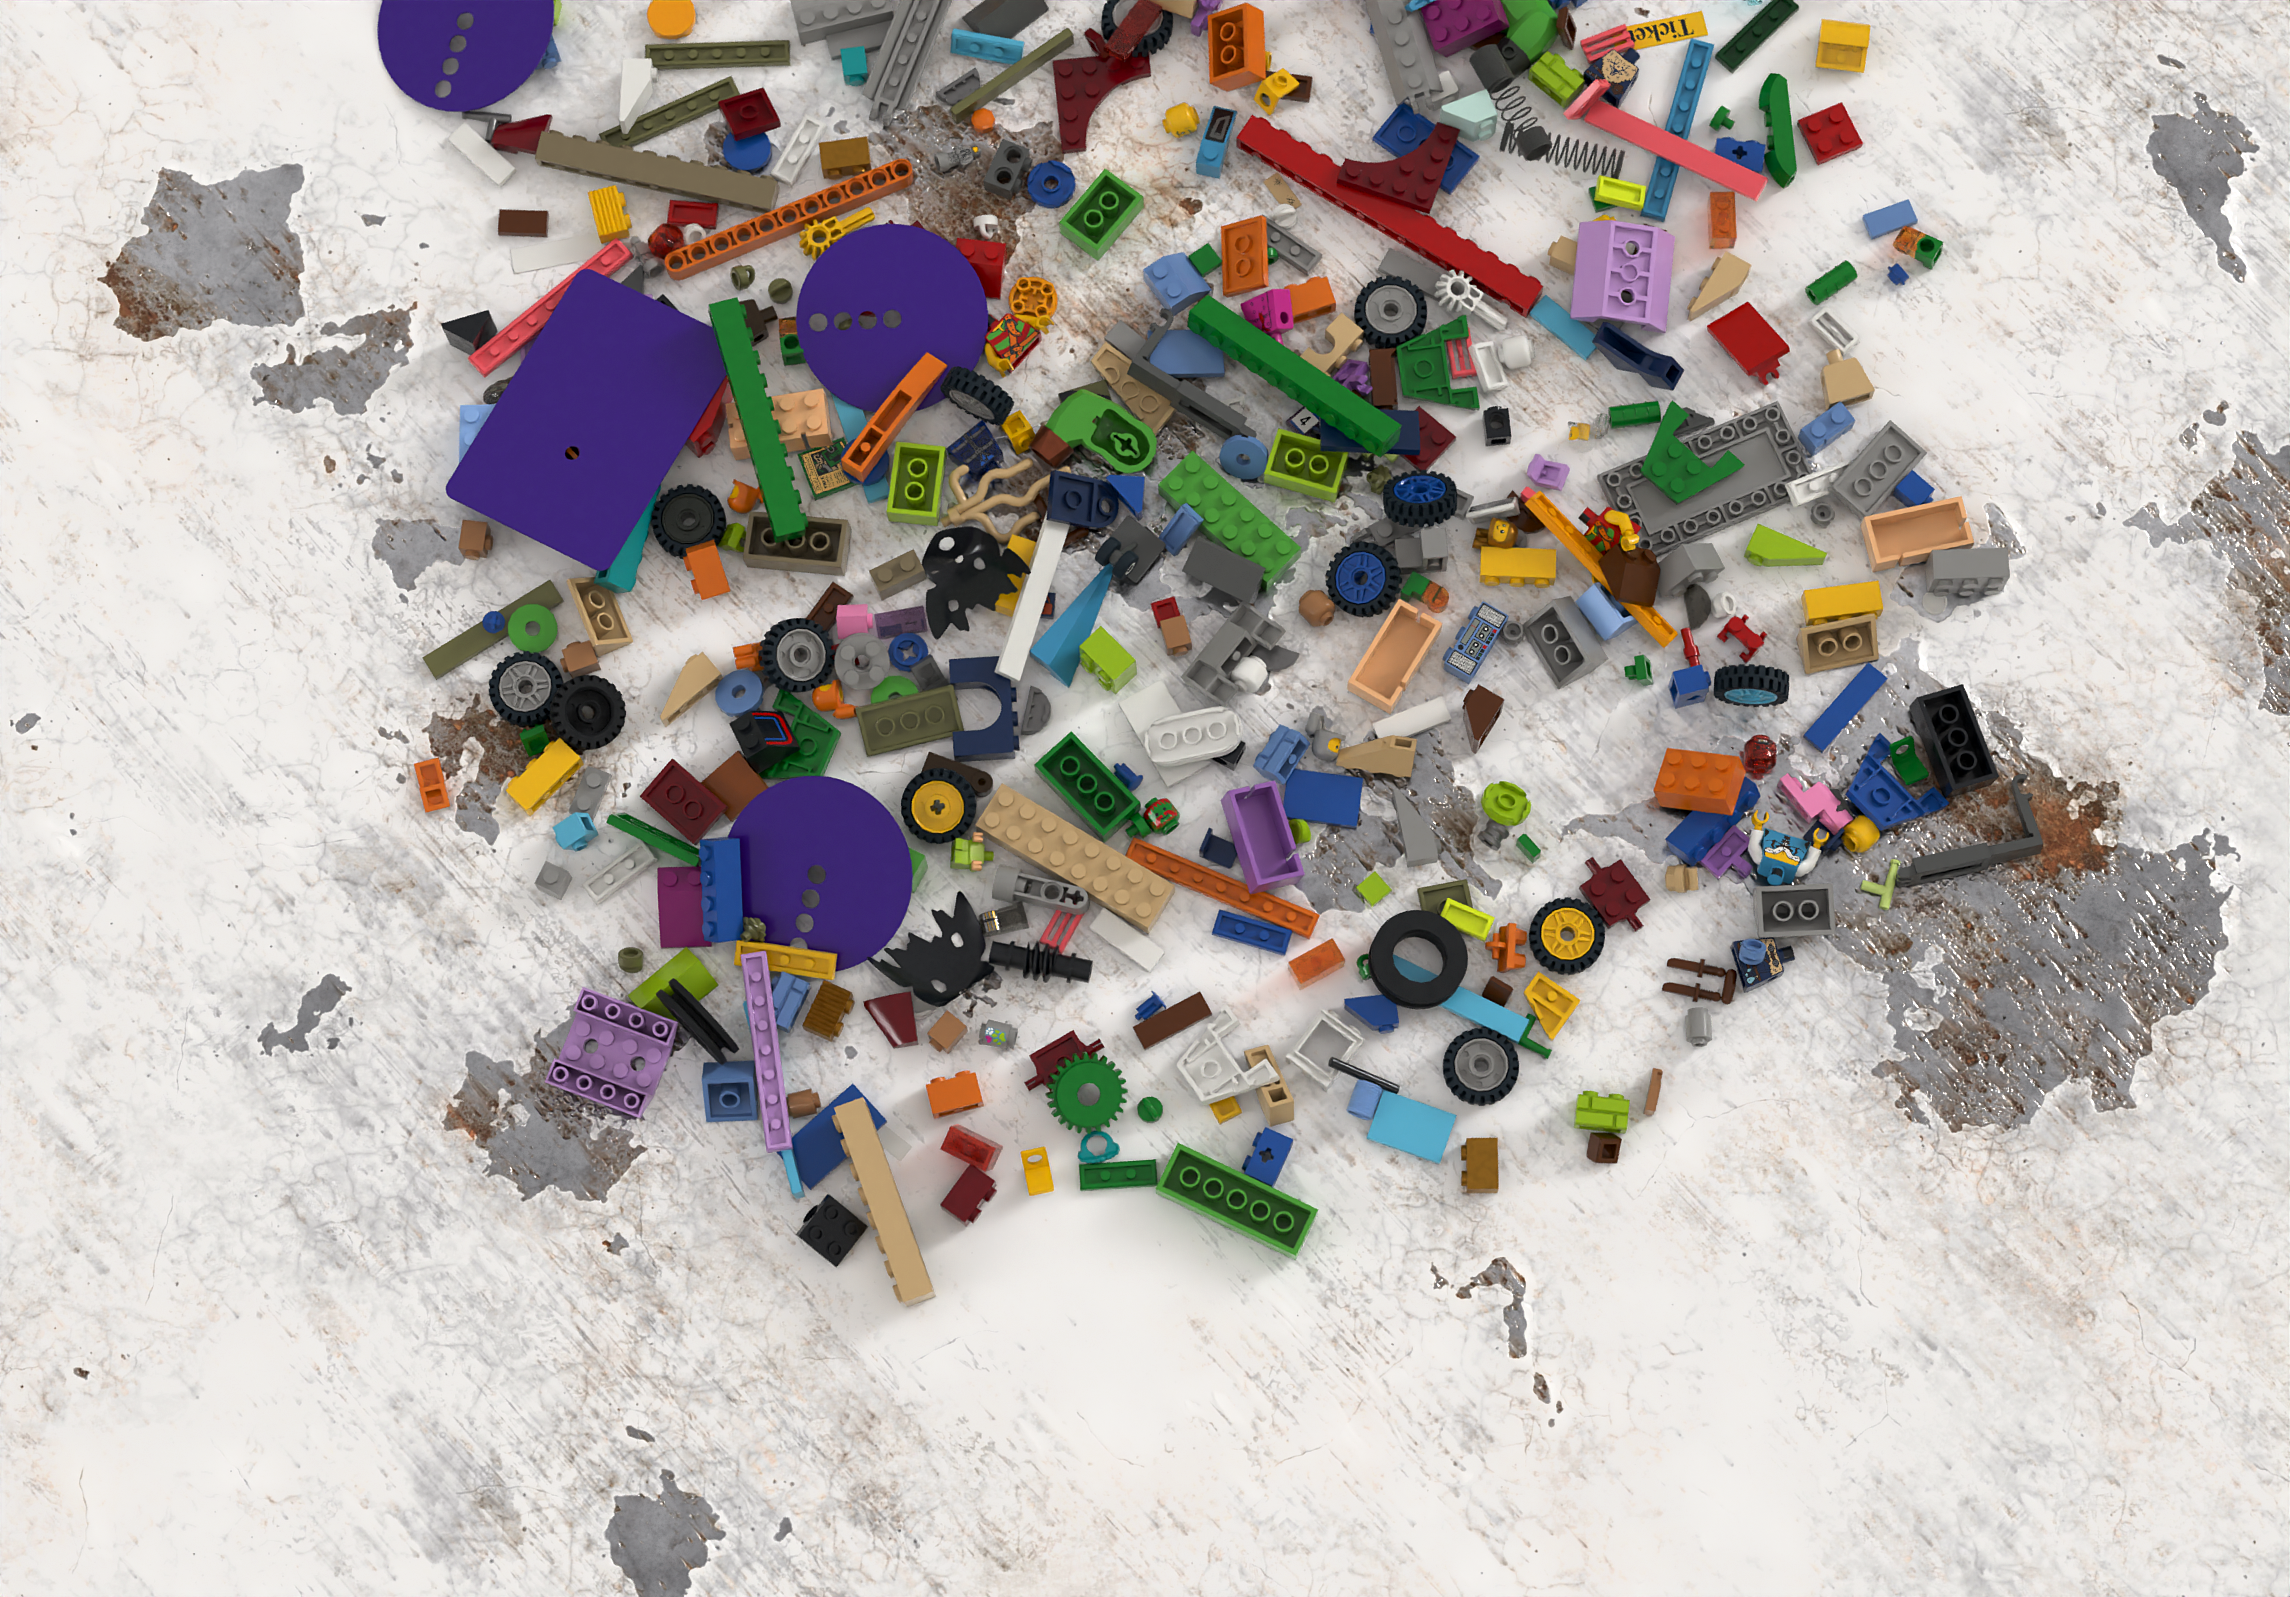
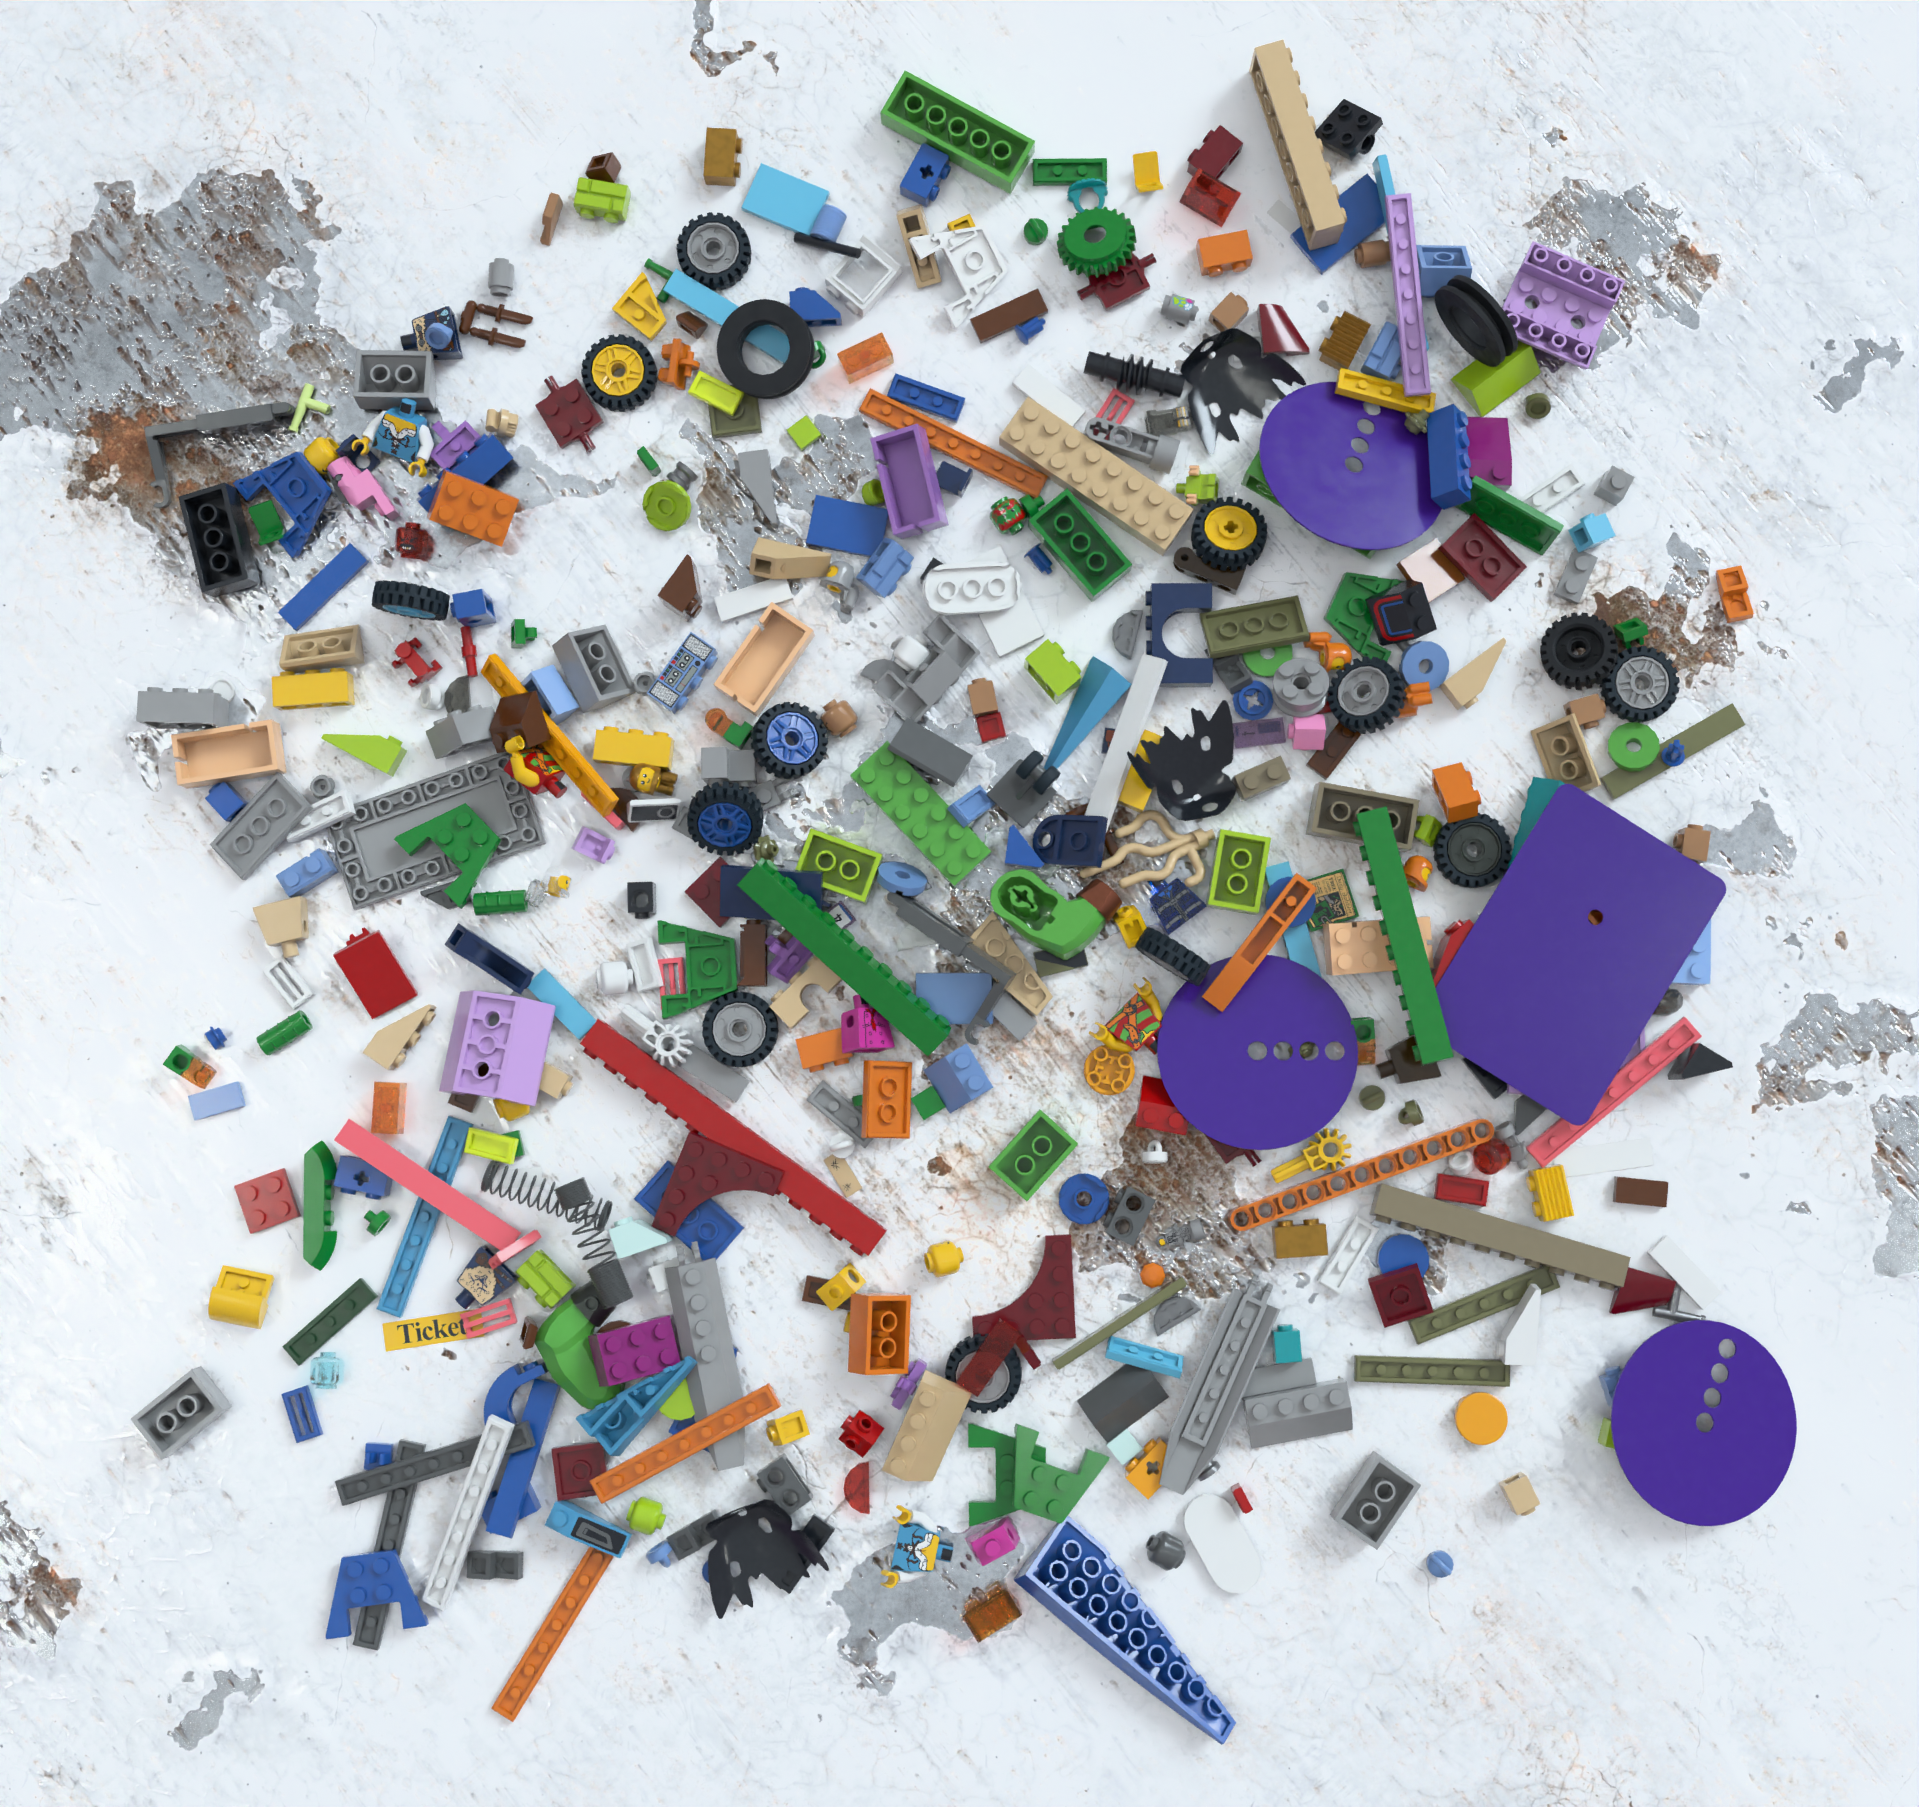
camera: 175 degrees left, 10 degrees up
yellow brick [506,738,584,817] -> none
dark azure slope [1196,106,1237,179] -> none

